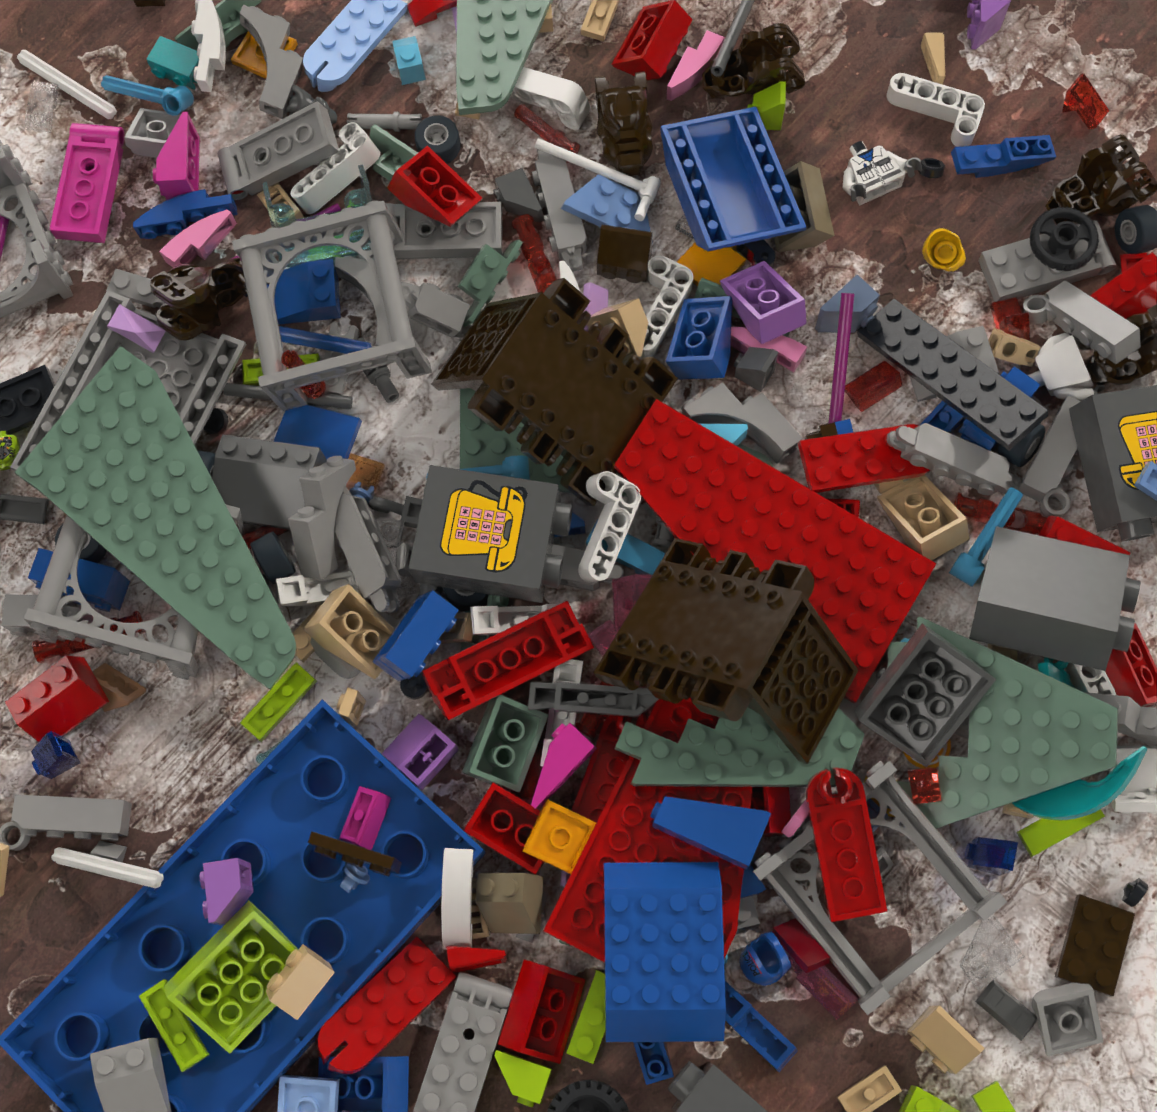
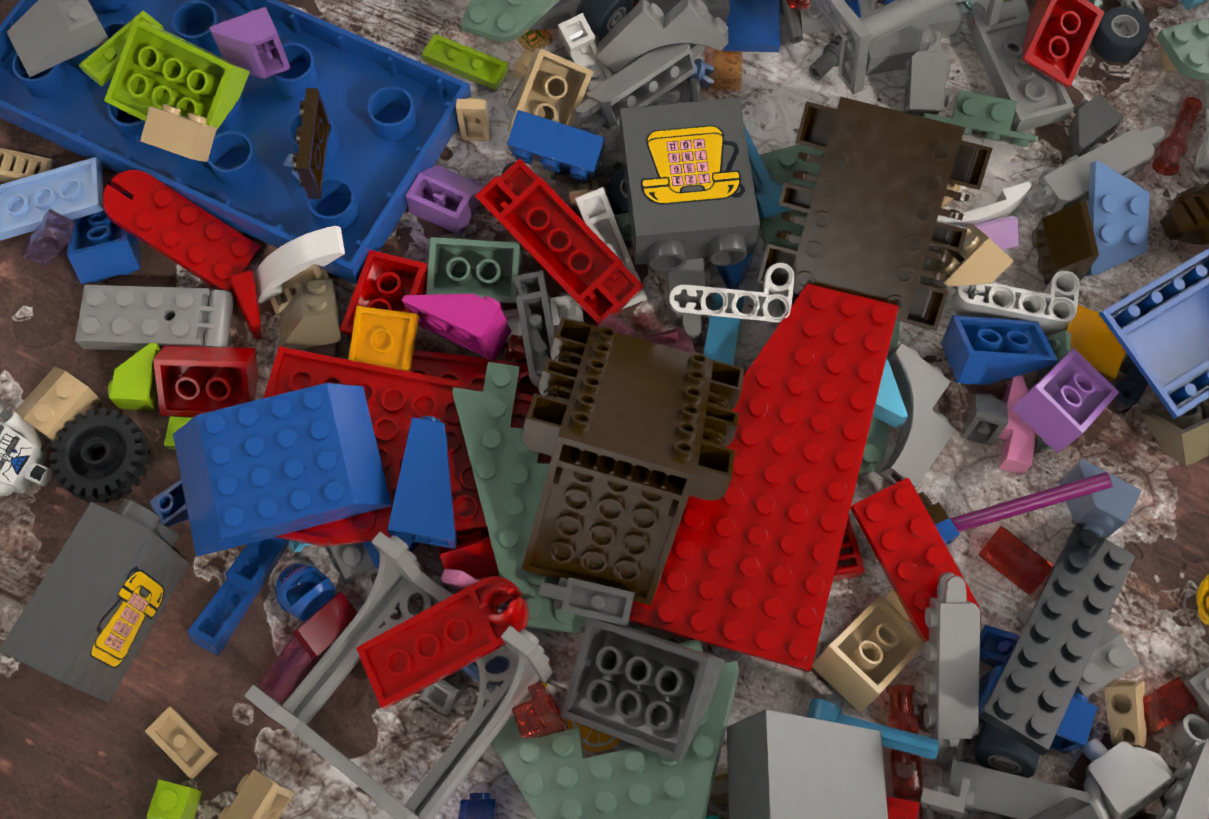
camera: 70 degrees right, 5 degrees down
dark pink slope [339,786,391,850] -> none
clear red piece [512,214,557,293] -> none
white bar [534,138,661,221] -> none
none -> dark grey hinge [538,577,635,626]
none -> light grey bracket [921,777,976,819]

